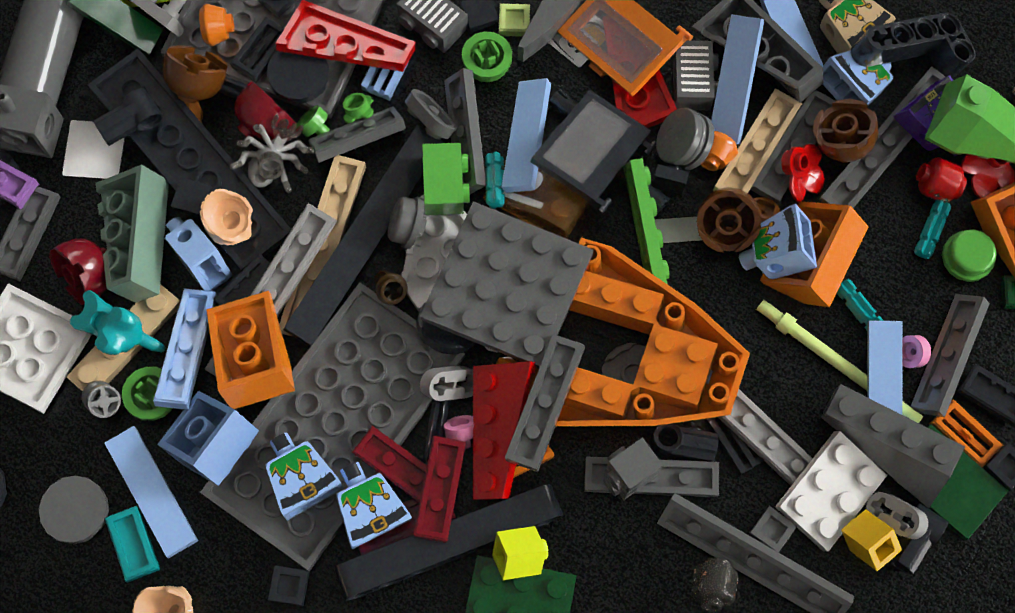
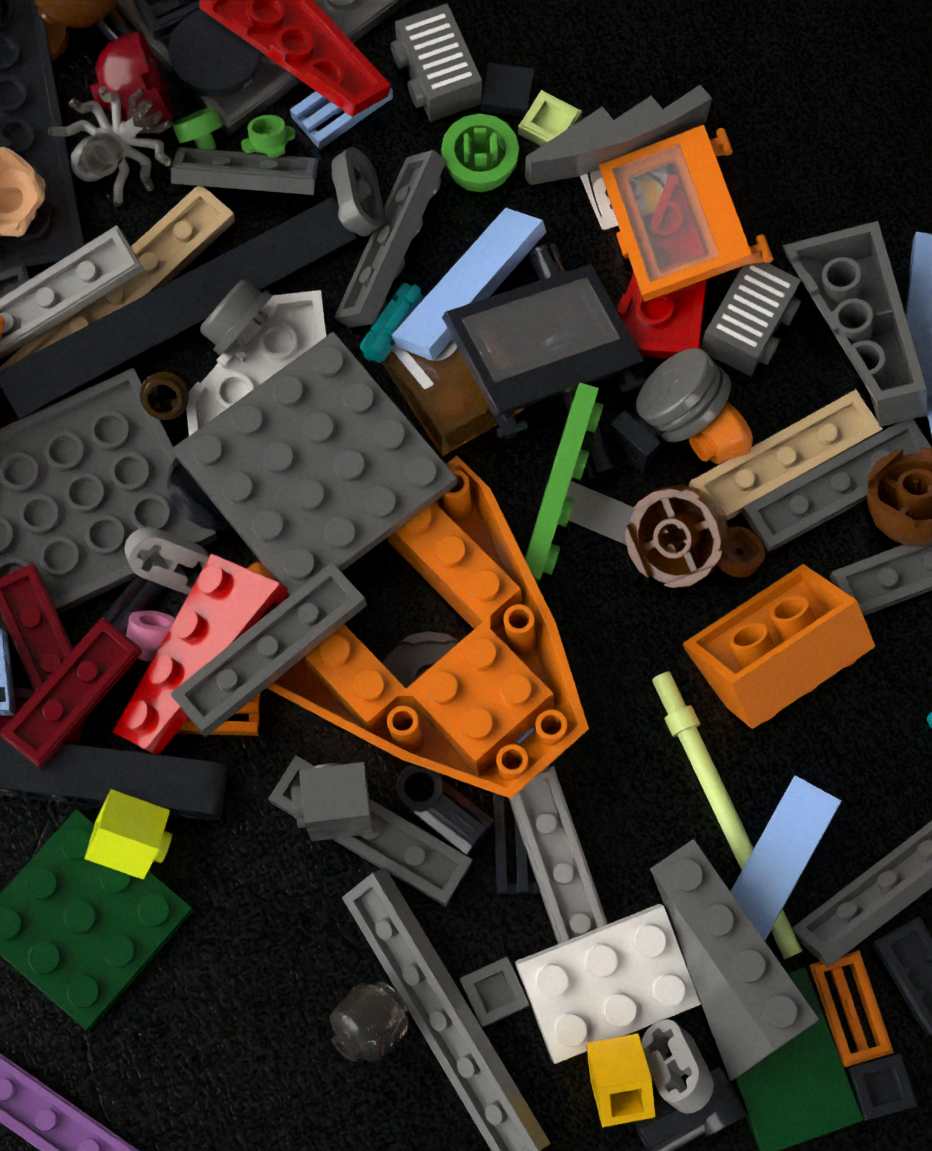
camera: 30 degrees right, 0 degrees up
bright green brick [422,143,470,215] -> none
light blue tile [711,14,764,145] -> none
light blue torso [739,203,817,279] -> none
red plate [781,144,824,203] -> none
teal axle [837,279,884,330] -> none
bright pink tile [902,335,931,368] -> none

